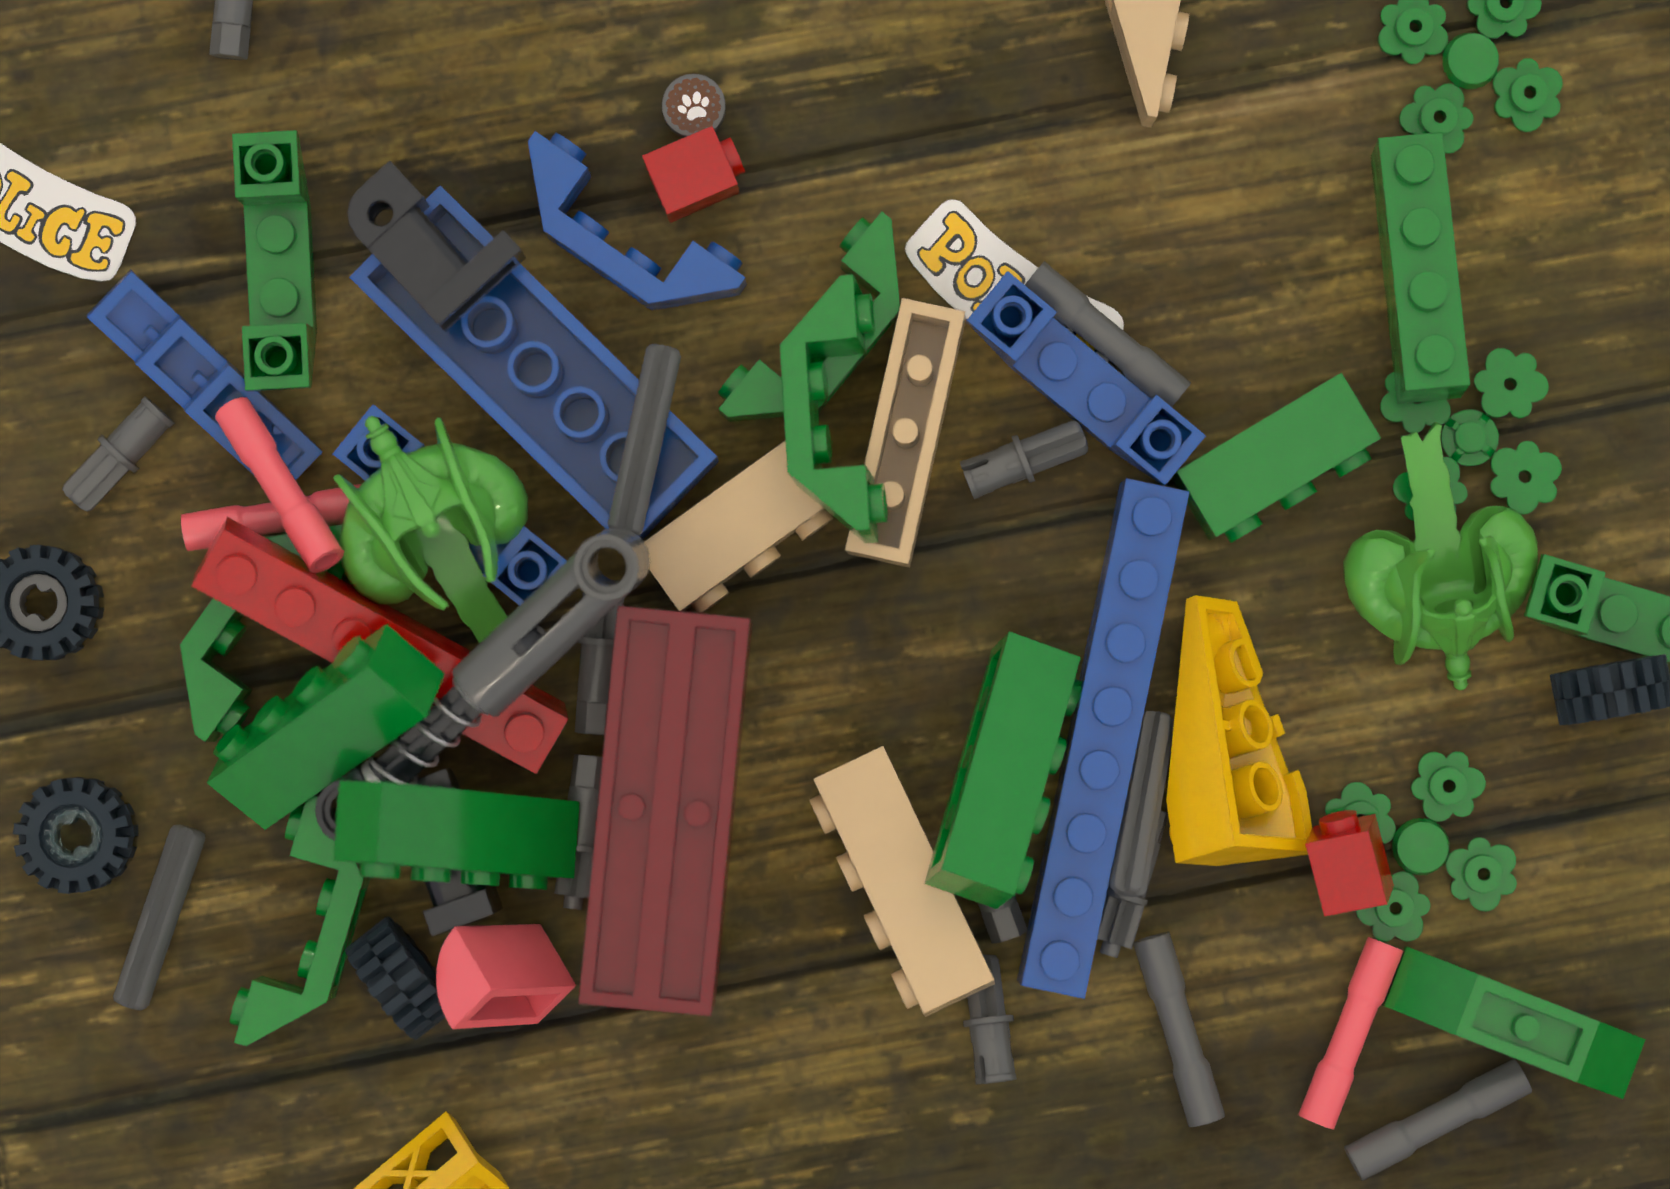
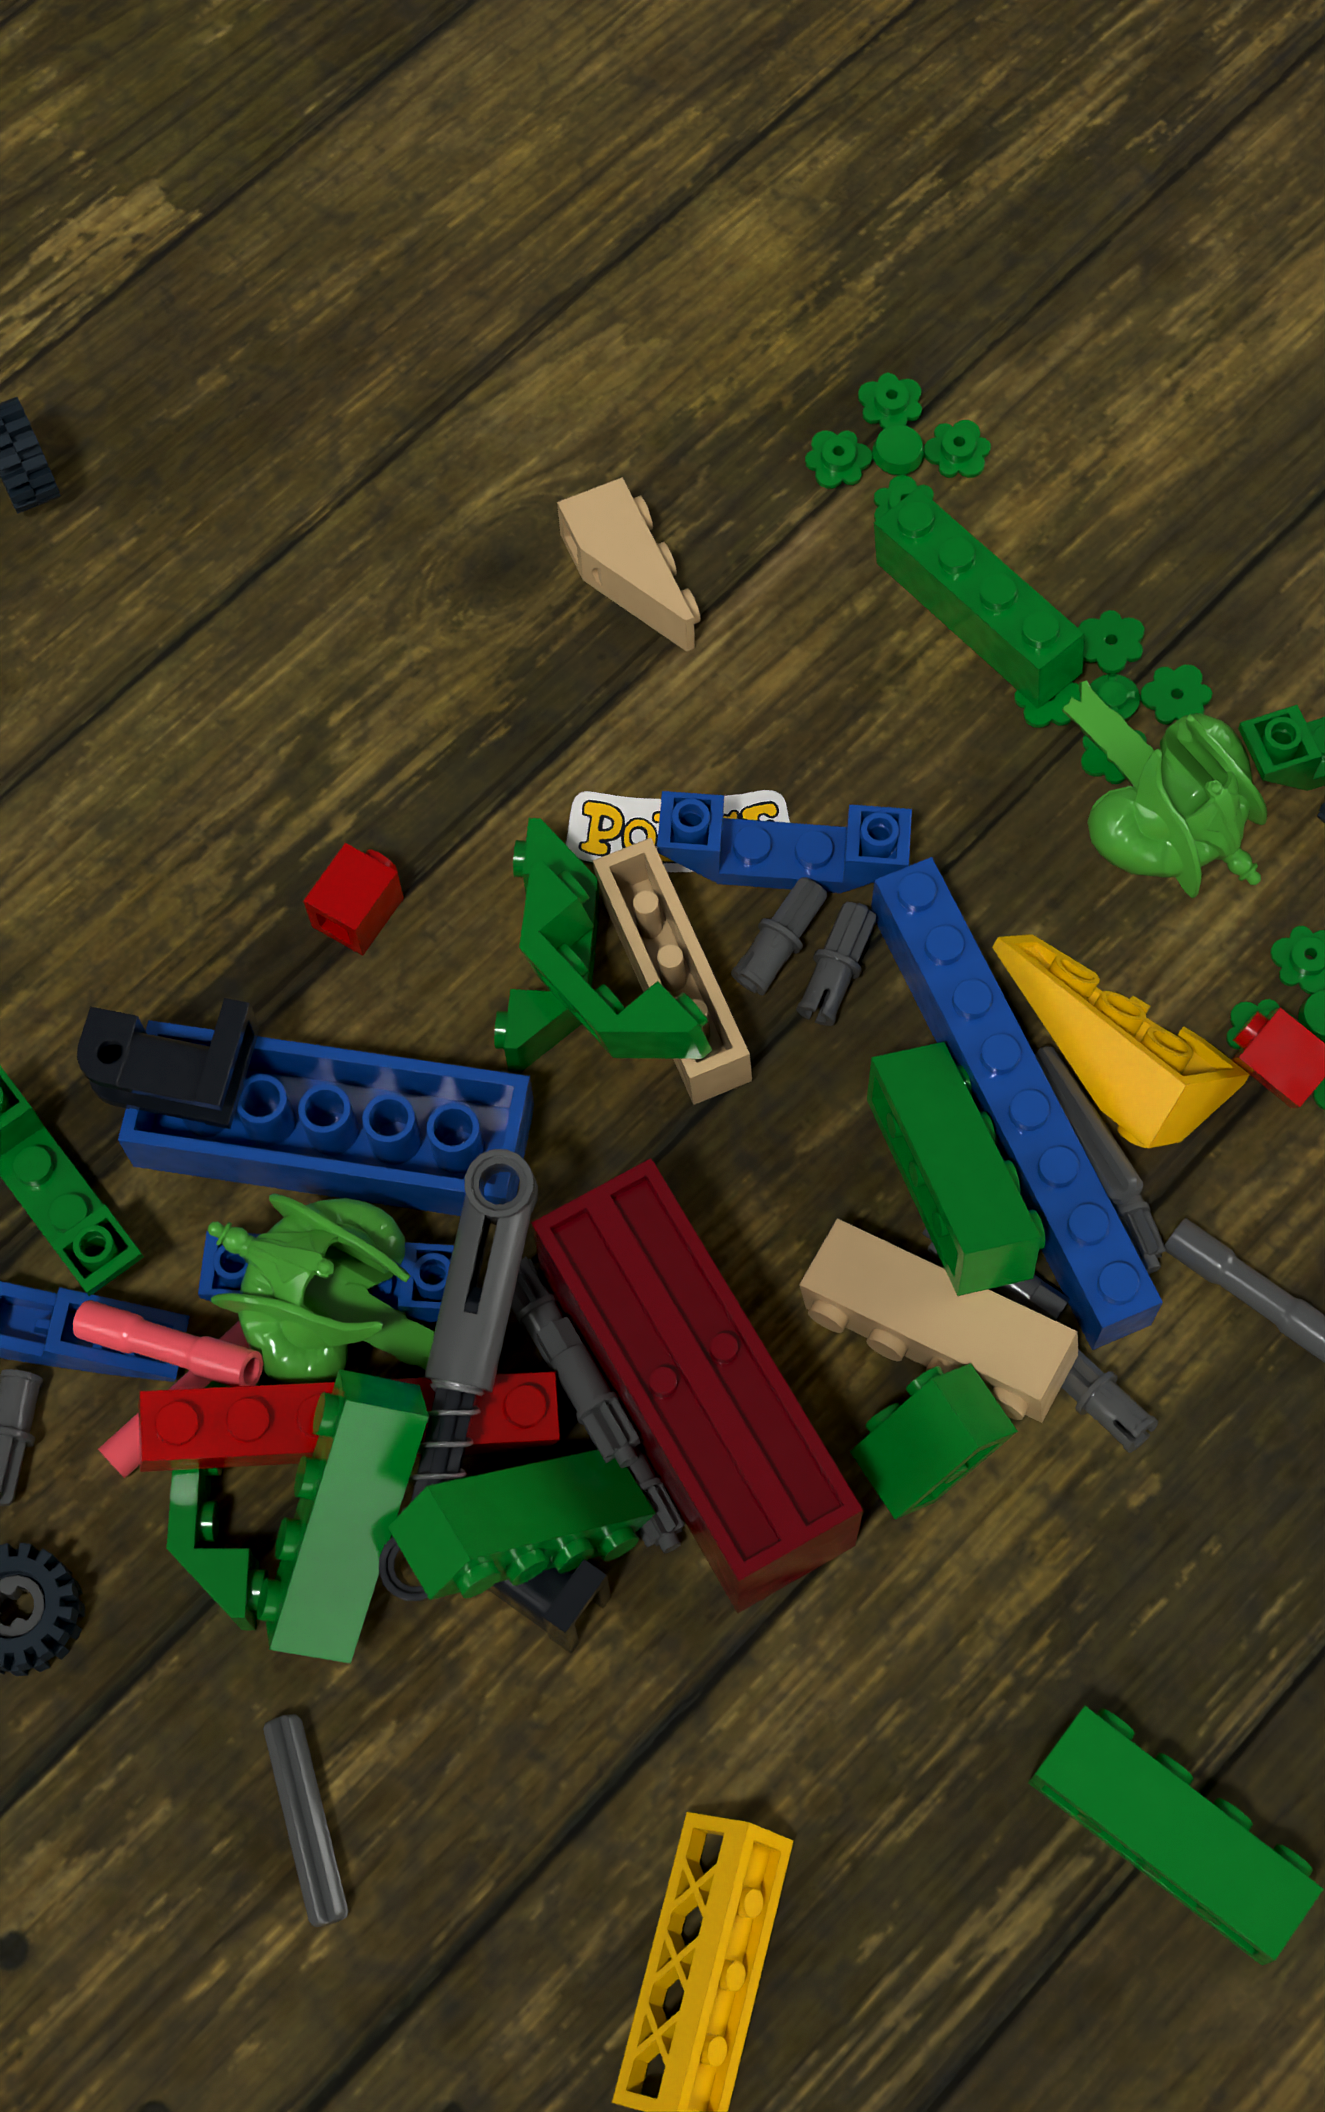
camera: 25 degrees left, 20 degrees down
black bush [13,777,139,894] -> none
green slope [230,793,371,1046] -> none
black bush [345,916,446,1040] -> none
coral brick [436,924,577,1029] -> none
blue slope [528,131,747,311] -> none
dark grey axle [608,344,681,536] -> none
tan brick [644,441,833,614] -> none
tile [662,74,726,138] -> none
dark grey piece [1025,261,1191,407] -> none
green brick [1172,372,1381,543] -> none
none -> dark grey piece [537,1317,641,1468]
none -> dark grey axle [796,902,876,1026]
none -> green brick [850,1363,1018,1520]

